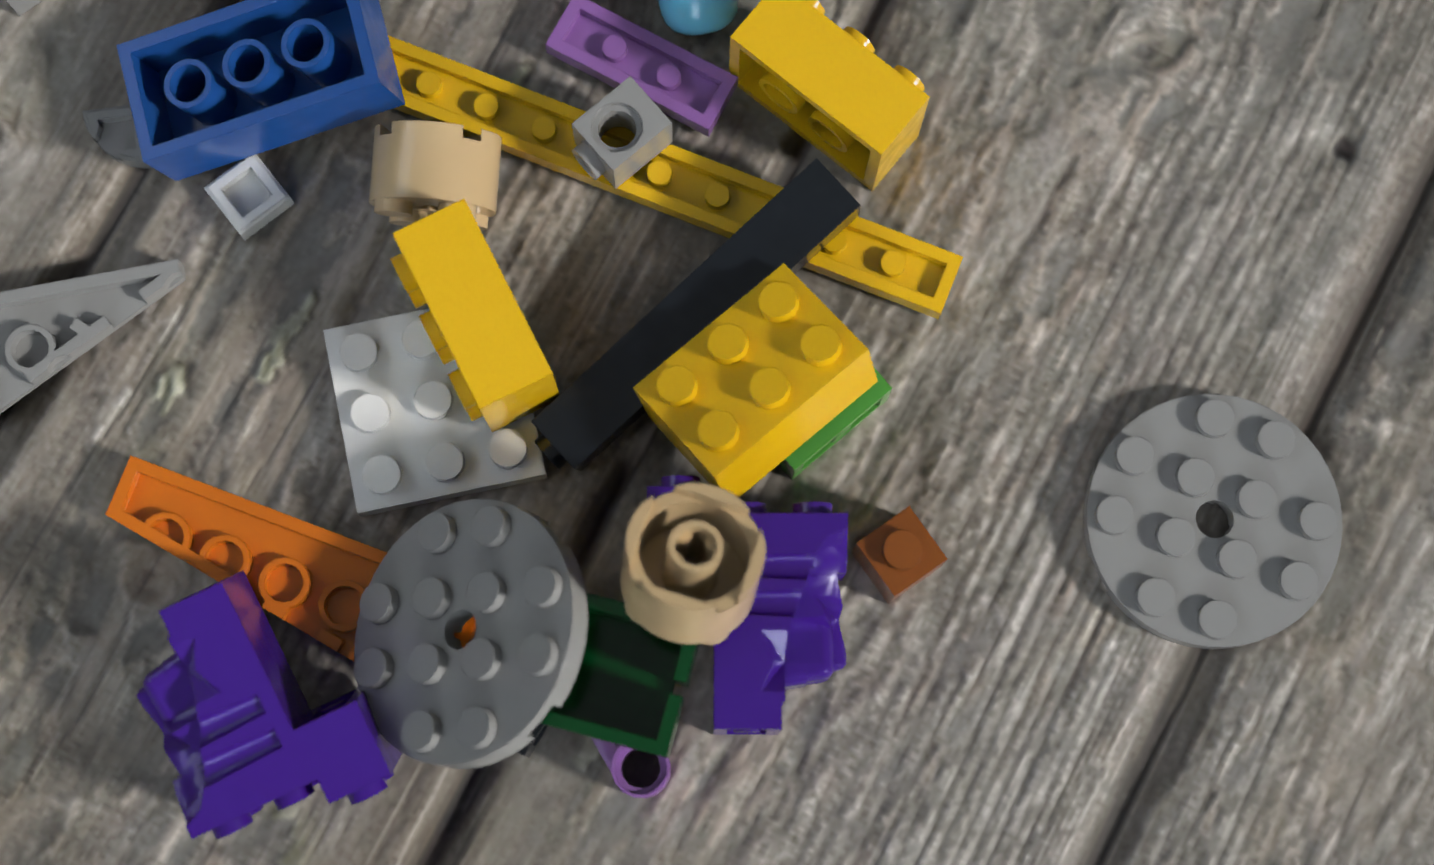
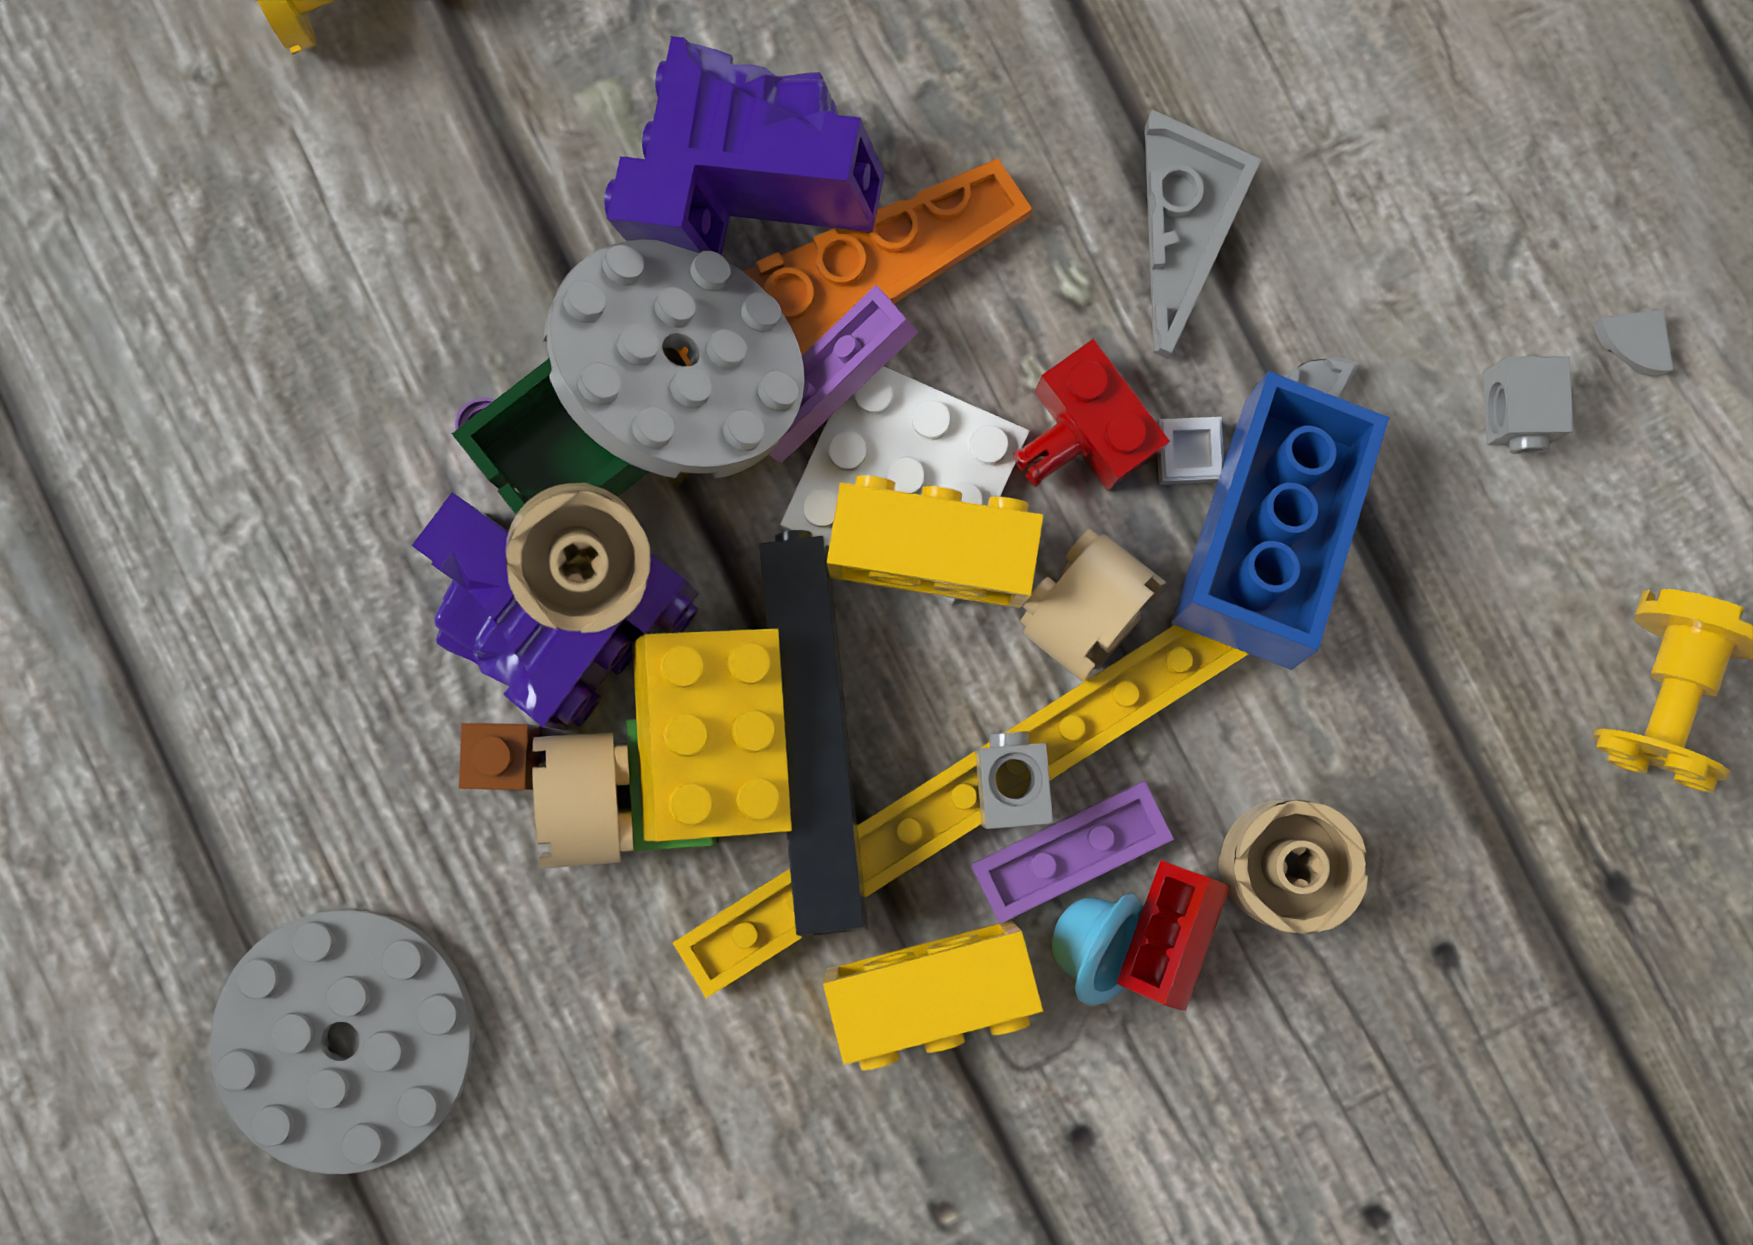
camera: 125 degrees right, 5 degrees up
none -> tan brick [533,732,633,869]
none -> medium lavender plate [769,285,919,464]
none -> red brick [1013,338,1170,491]

